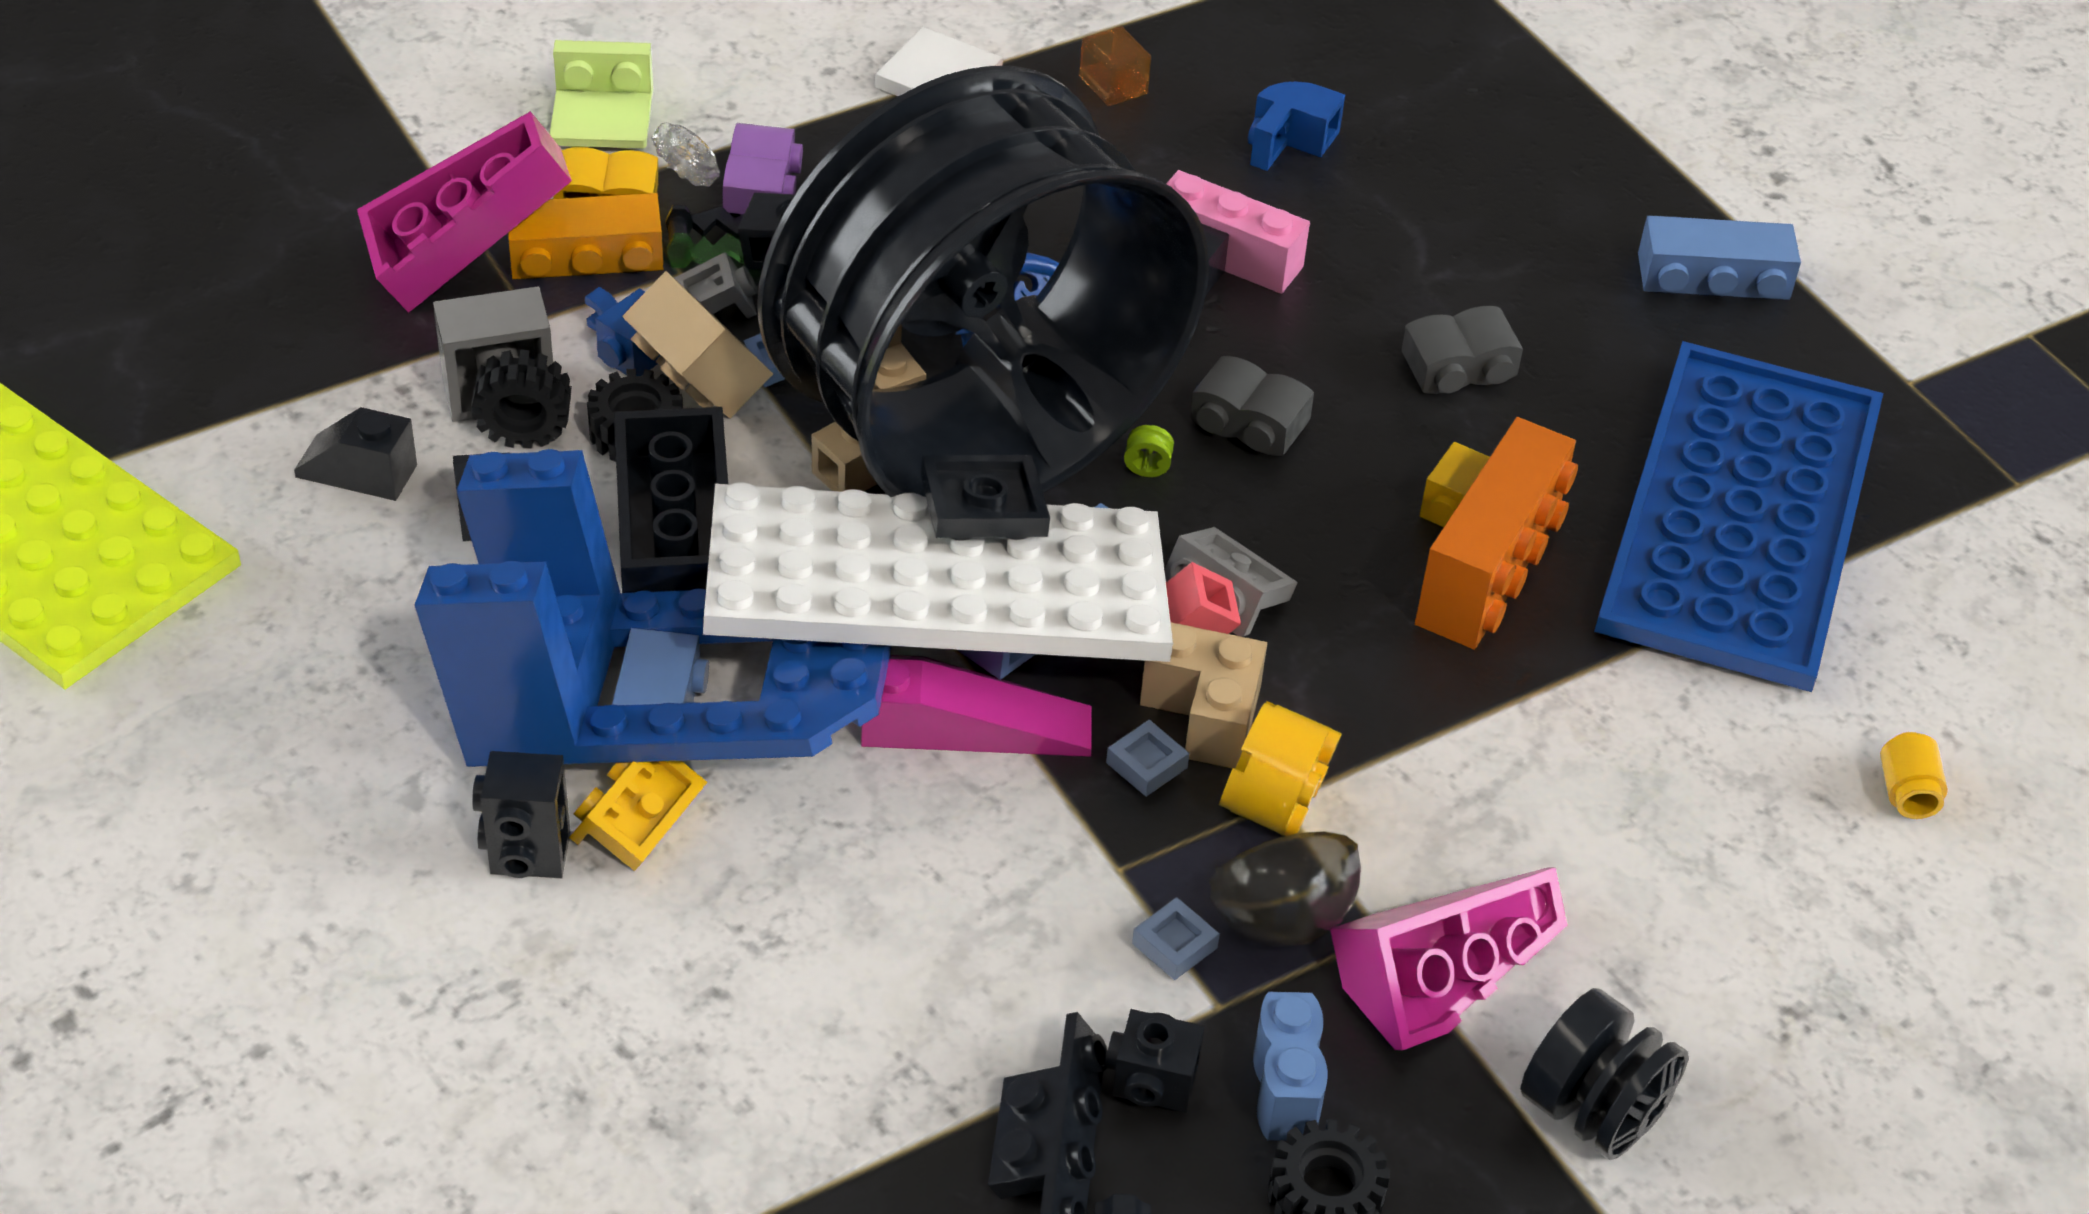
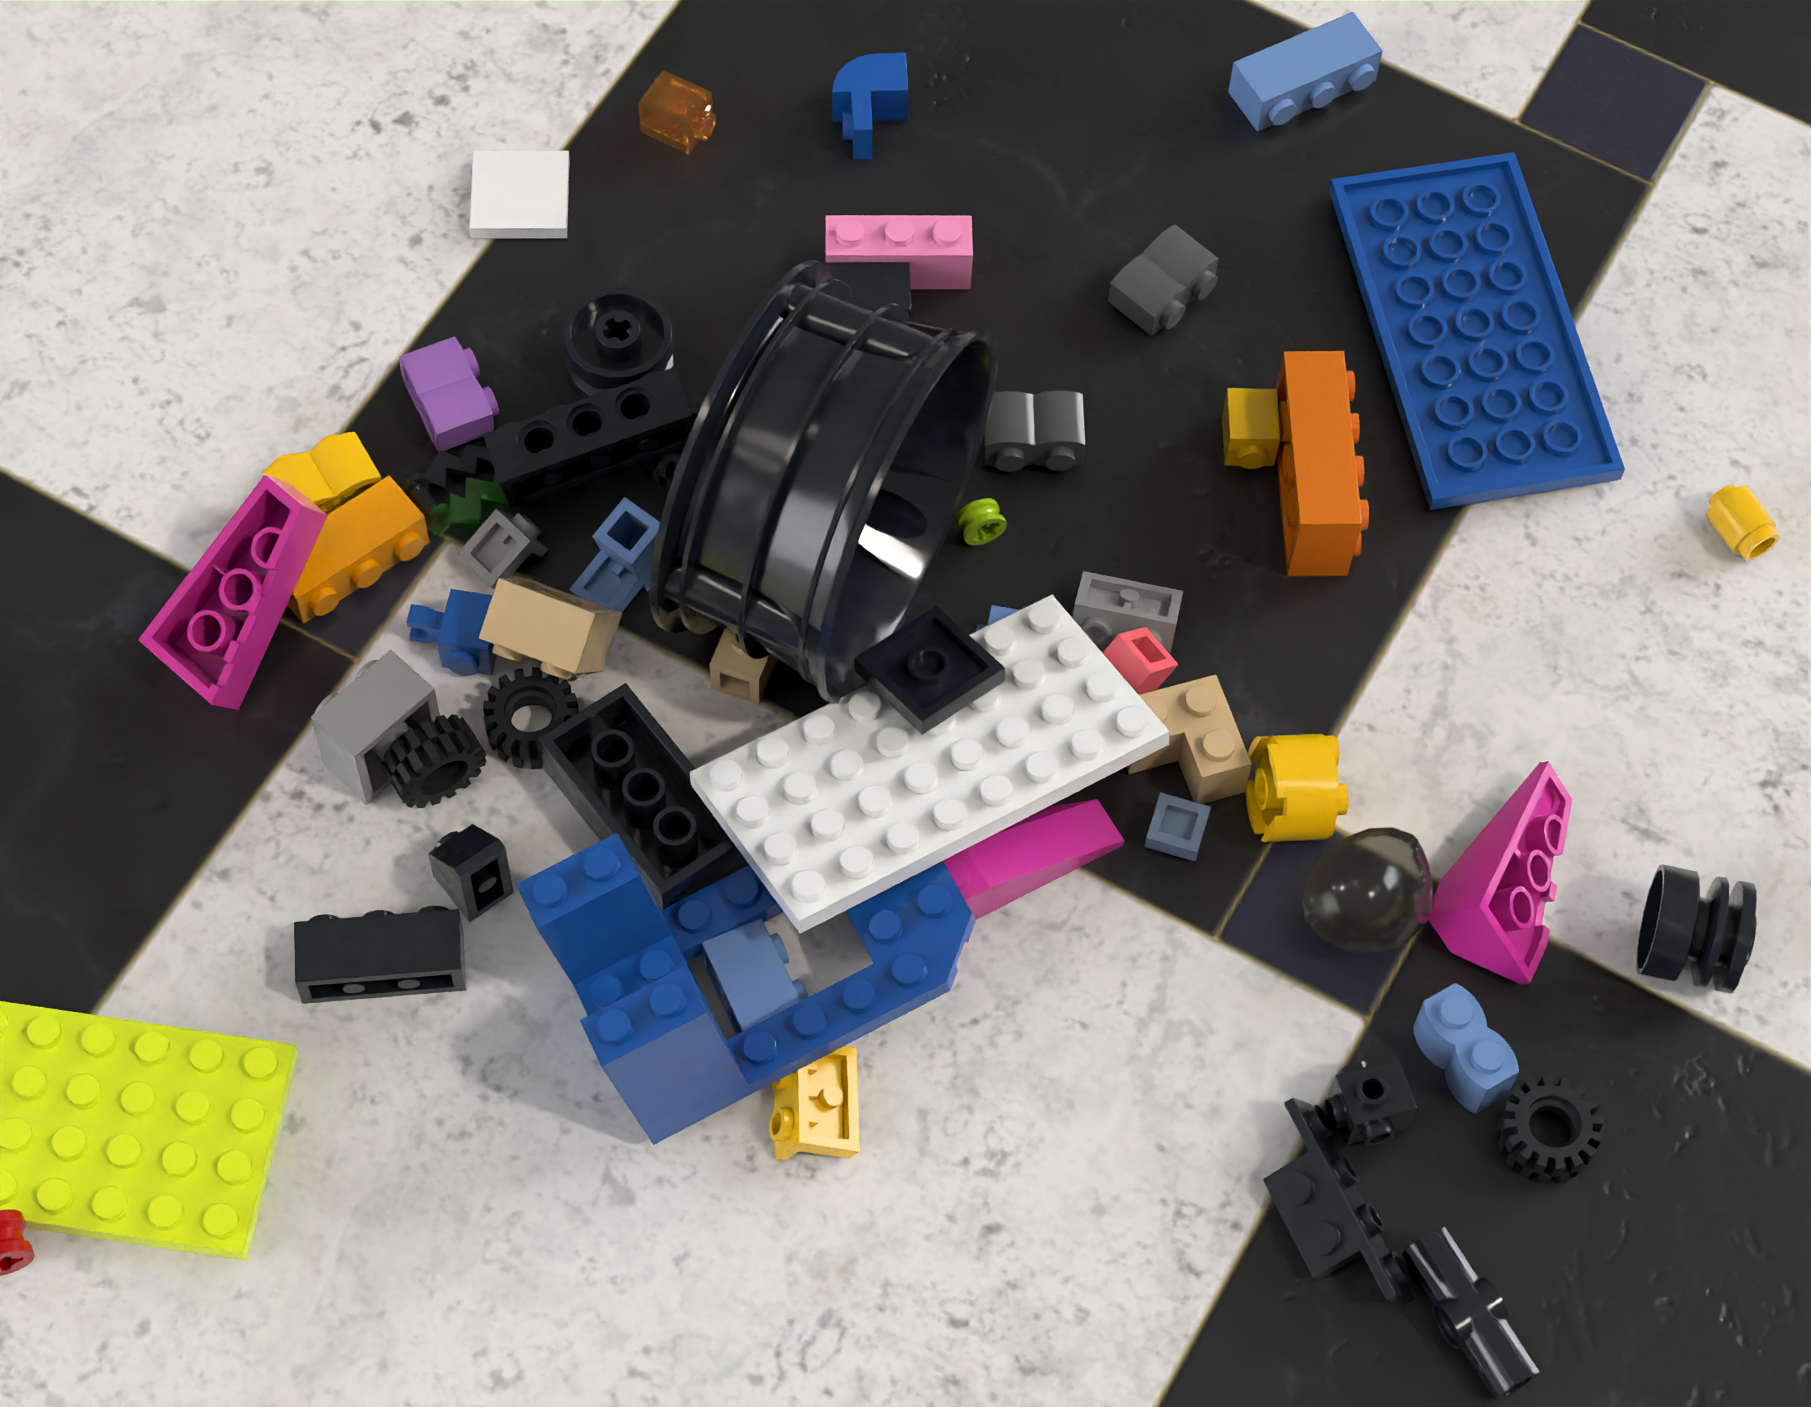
camera: 30 degrees left, 15 degrees up
black slope [294,407,417,501] -> none
black brick [472,751,571,878] -> none
yellowish green bracket [550,40,653,149] -> none
clear gear [651,122,720,187] -> none
sand blue plate [1132,897,1220,981] -> none
none -> black brick [294,906,466,1004]

